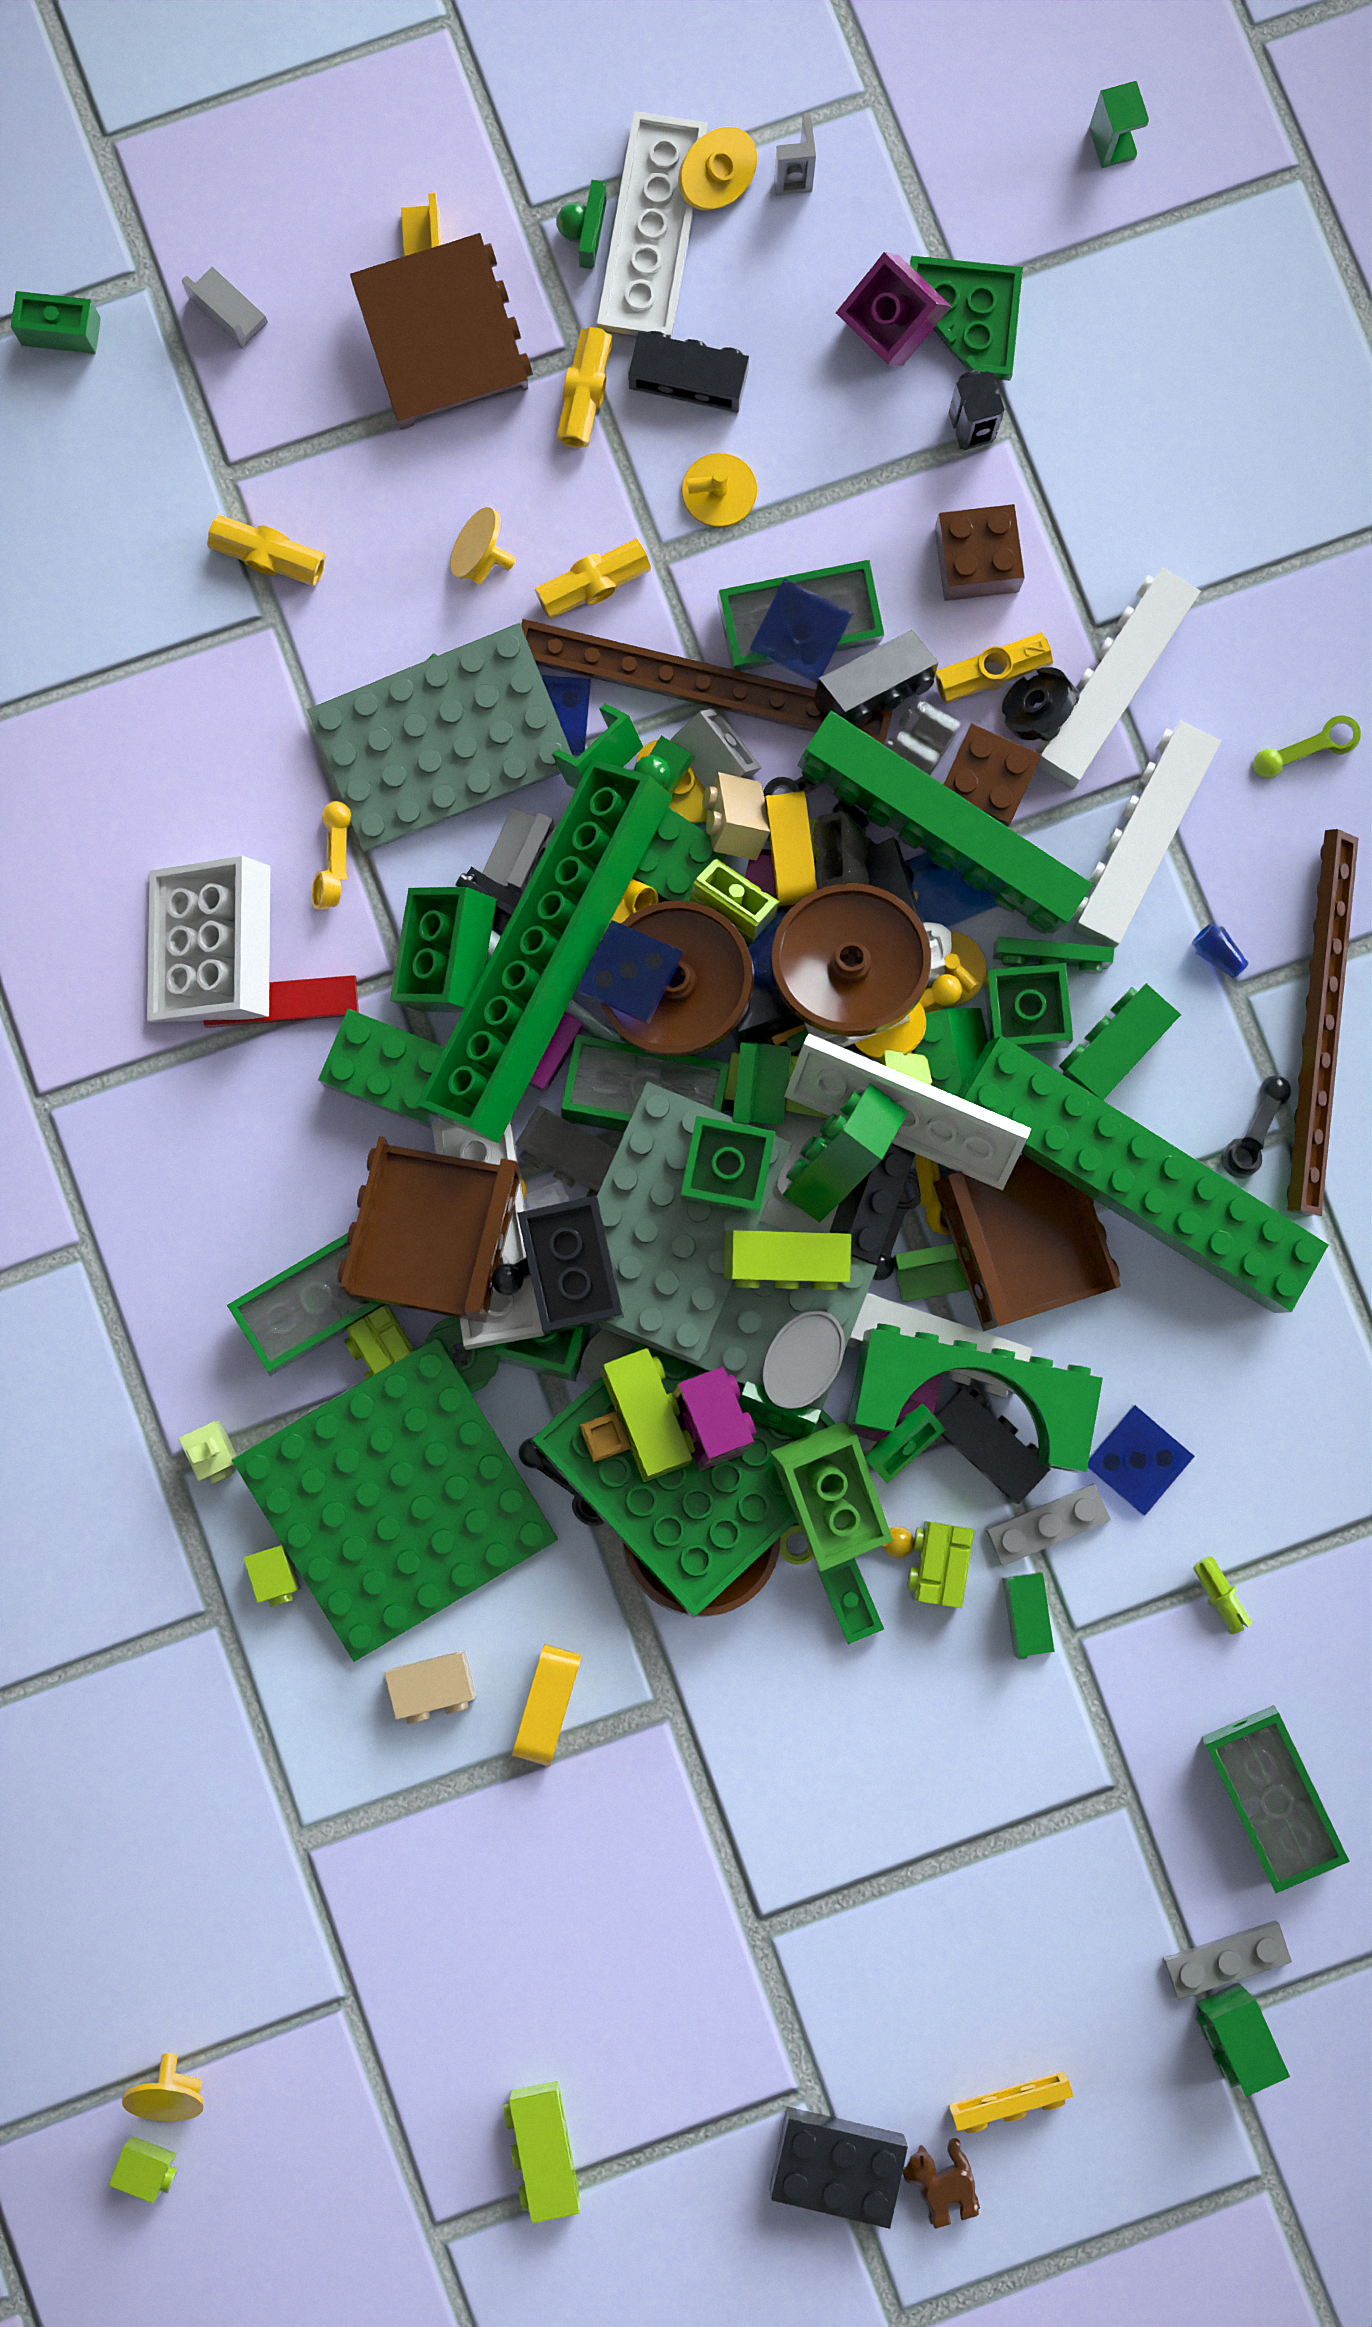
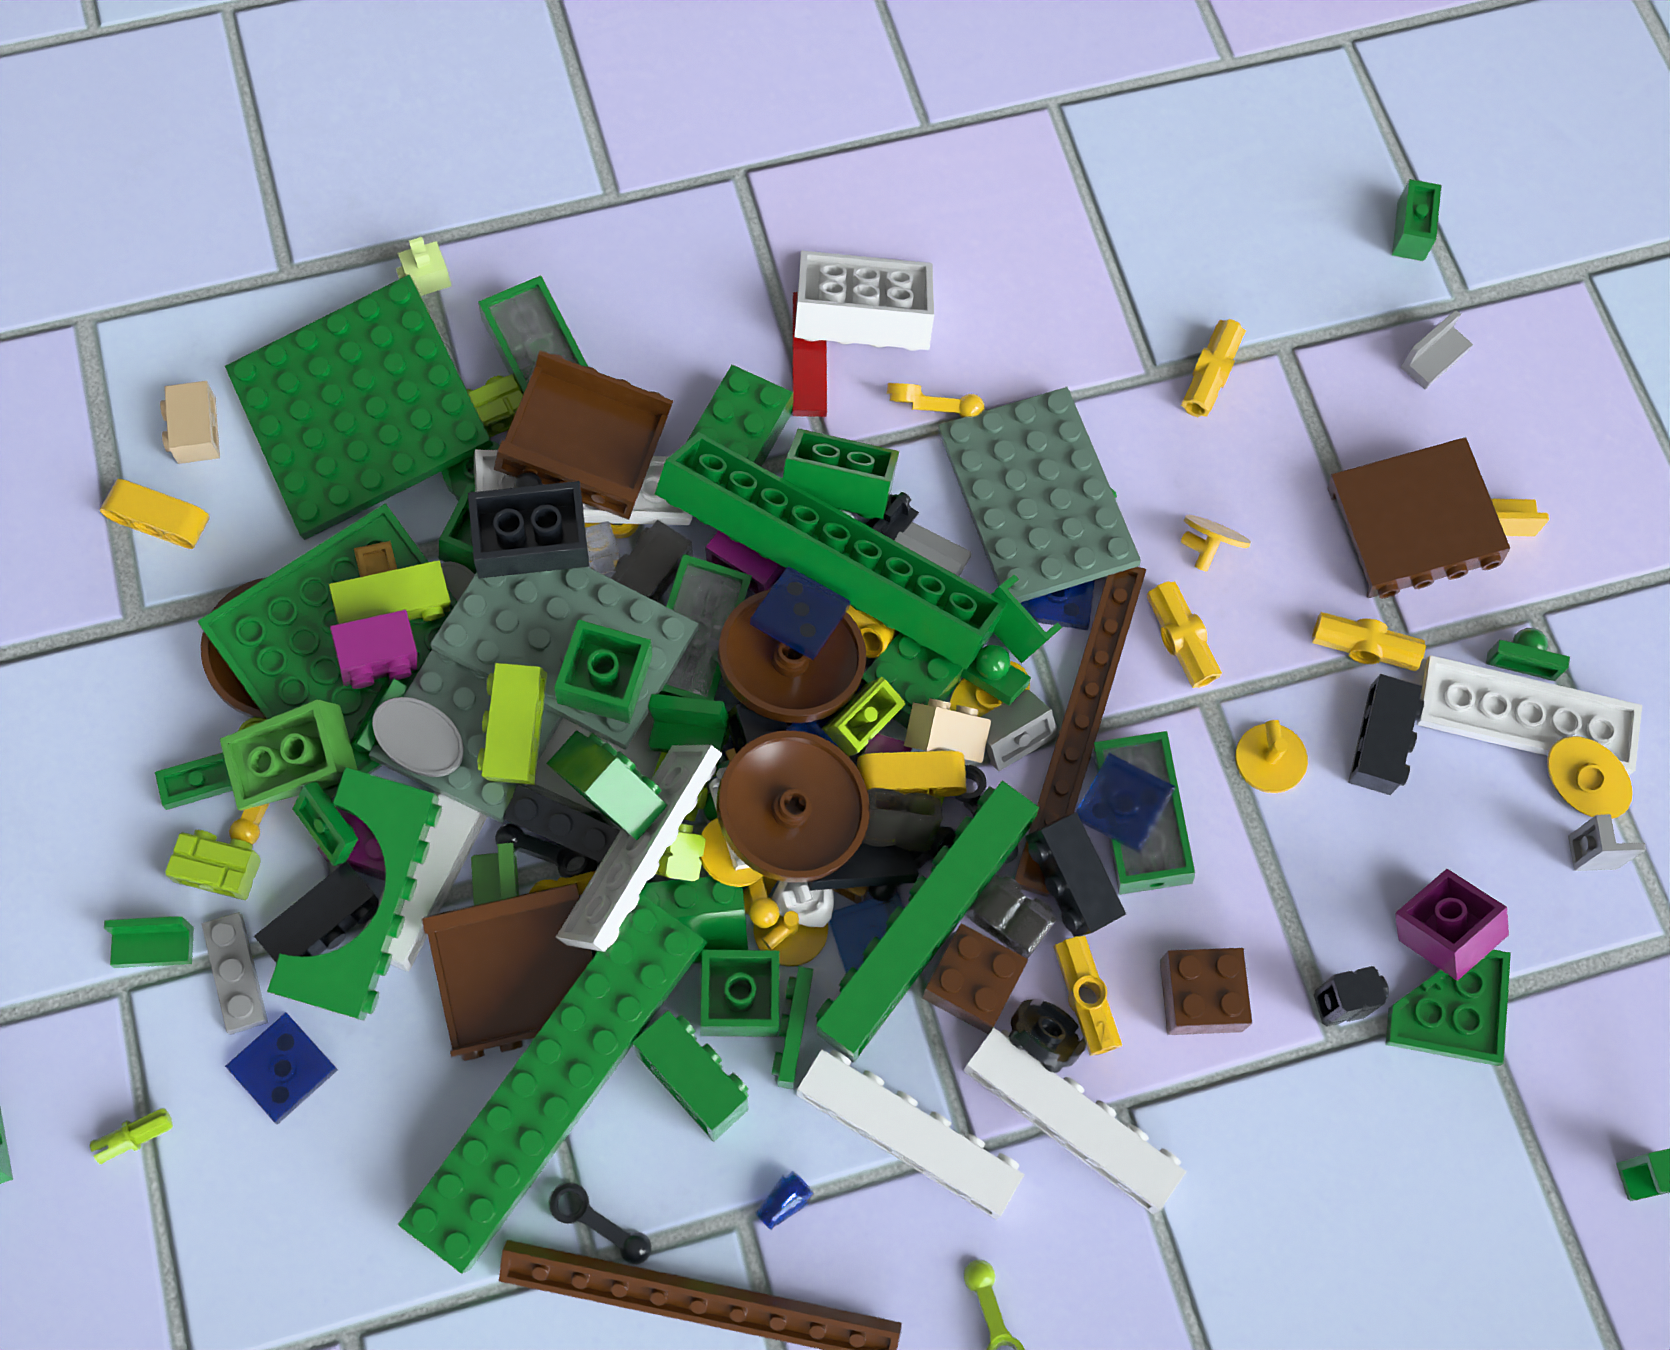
camera: 90 degrees right, 15 degrees down
lime brick [244,1545,301,1607] -> none

